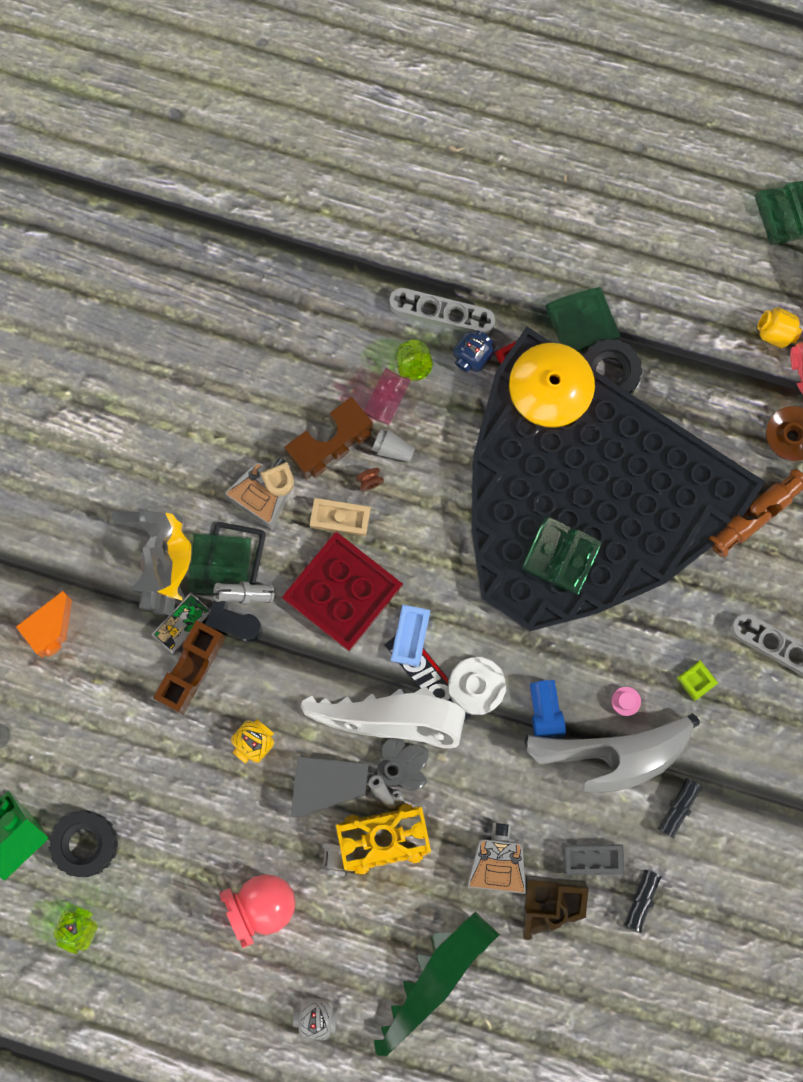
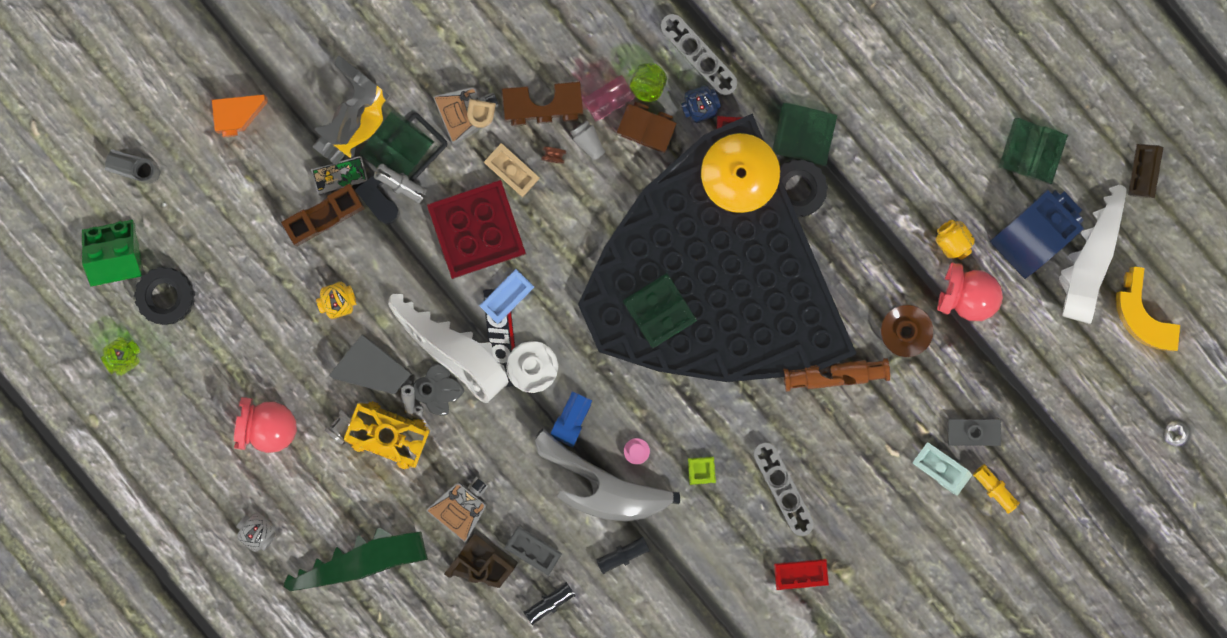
camera: 30 degrees right, 10 degrees up
none -> reddish brown brick [616,102,677,153]

